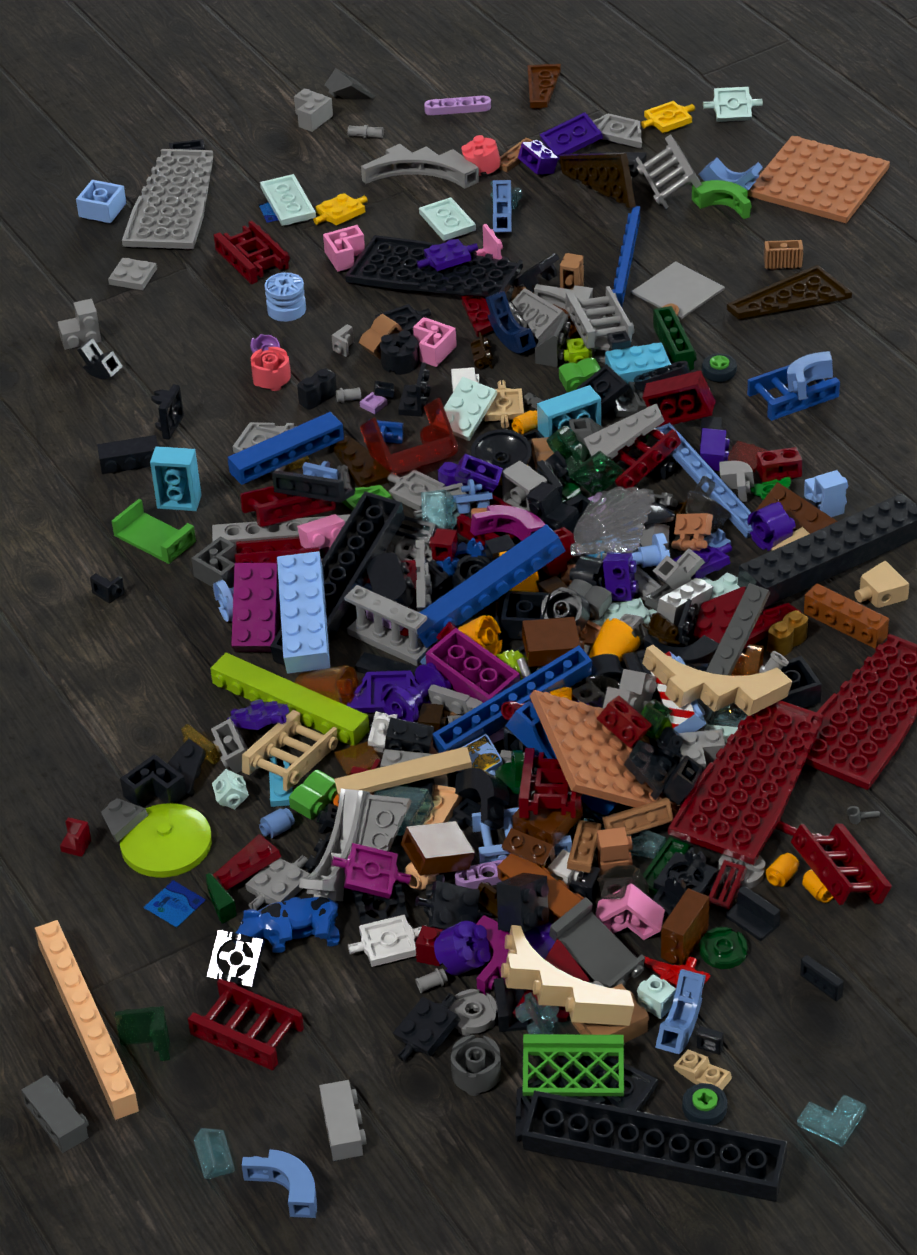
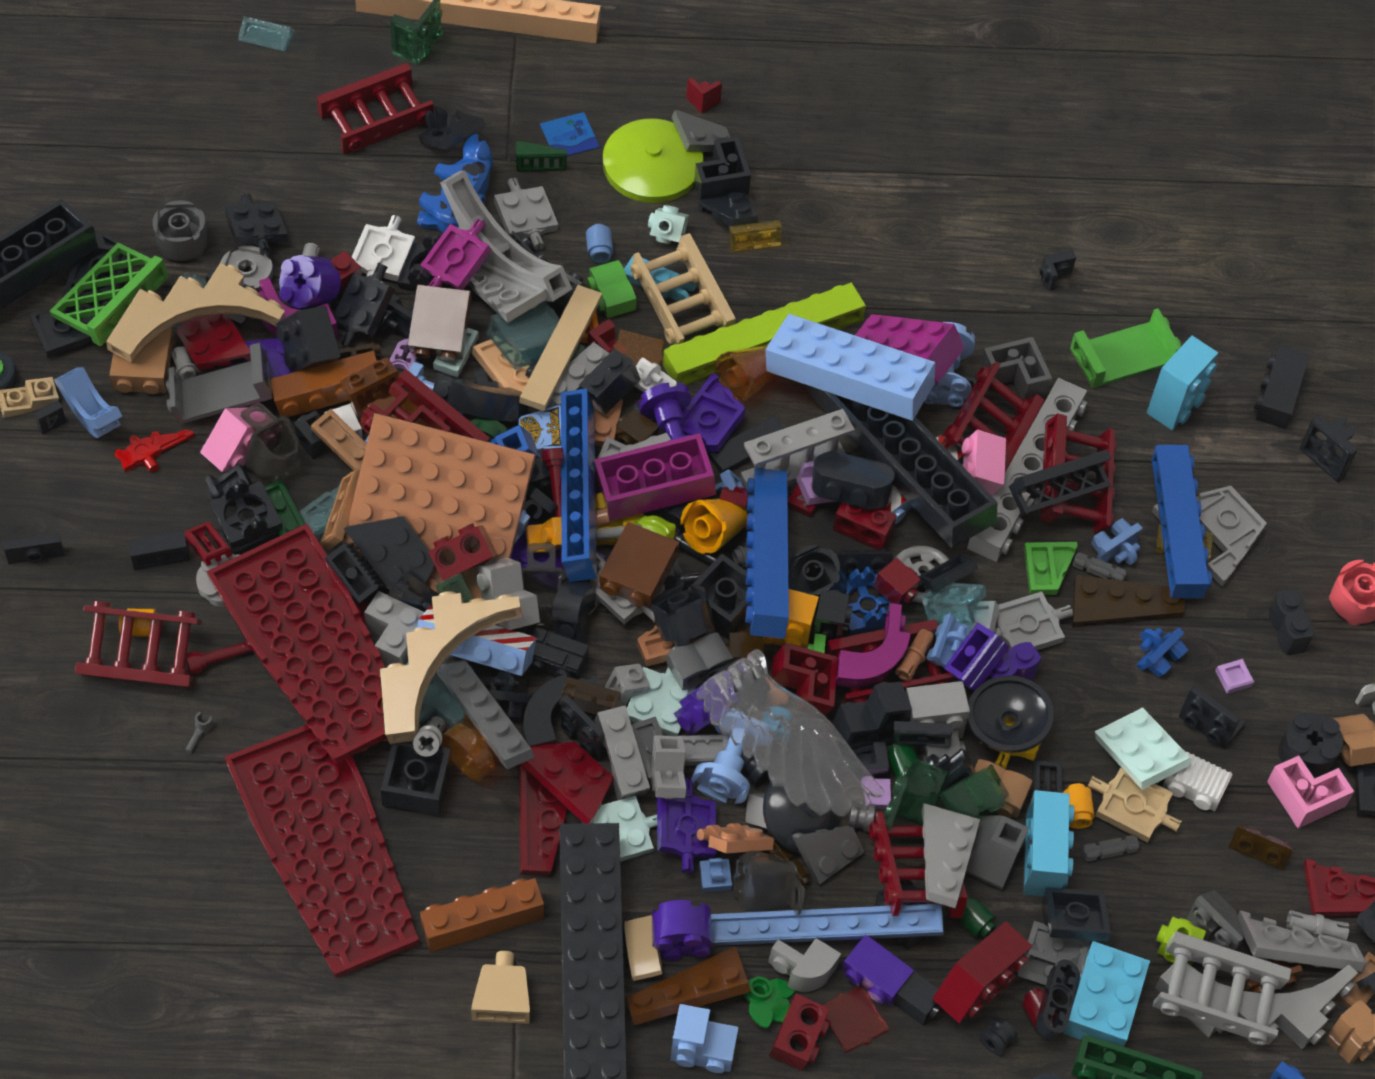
camera: 115 degrees right, 15 degrees up
light grey brick [211,718,248,774] -> none
dark red wing [213,834,281,890] -> none
dark purple plate [227,699,289,730] -> none
medium blue arch [242,1149,317,1218] -> none
light grey brick [319,1080,367,1161] -> none
light grey pin [336,387,361,403] -> none
clear red windscreen [360,398,458,475] -> none
black tile [374,381,394,398] -> none
light grey wing [416,540,432,612] -> none
dark blue arch [485,291,536,353] -> none
bright green brick [559,358,601,392] -> none
light orange cone [588,618,641,662] -> none
nougat piece [597,827,633,879] -> none
black tile [607,330,631,350] -> none
light aqua brick [637,974,676,1019] -> none
reddish brown brick [661,888,709,965] -> none
dark green tile [699,927,748,969] -> none
light orange brick [766,853,799,887] -> none
pearl gold brick [767,610,808,656] -> none

